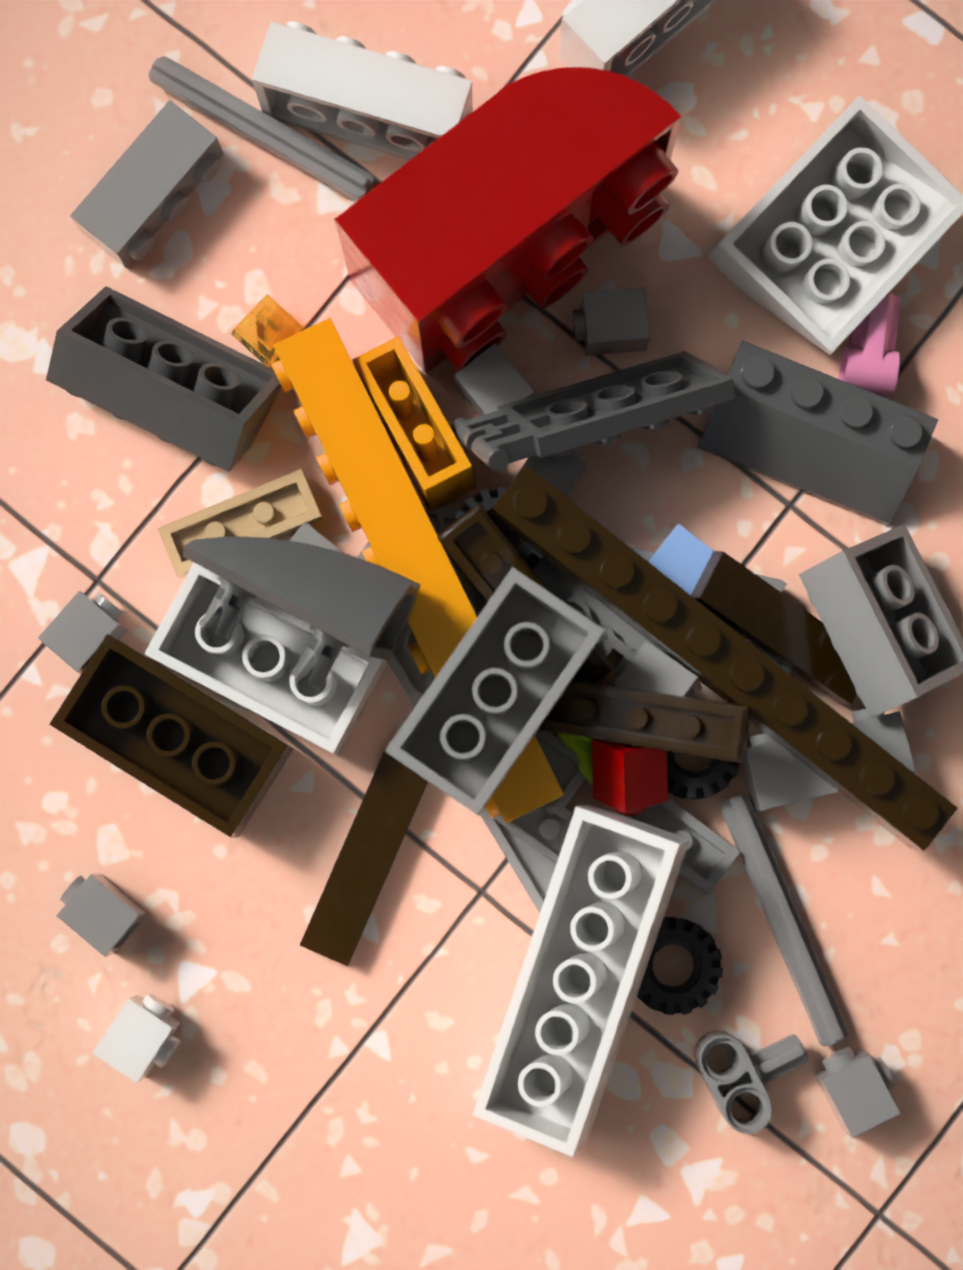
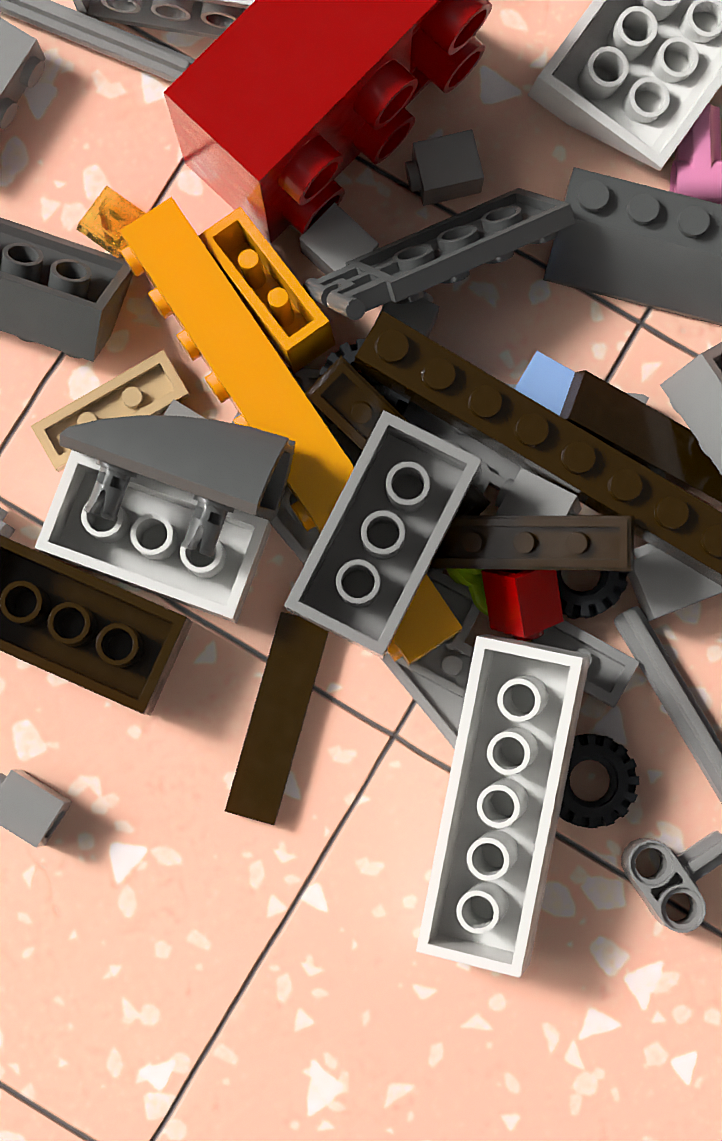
camera: 10 degrees left, 0 degrees up
white brick [92,993,181,1083] -> none

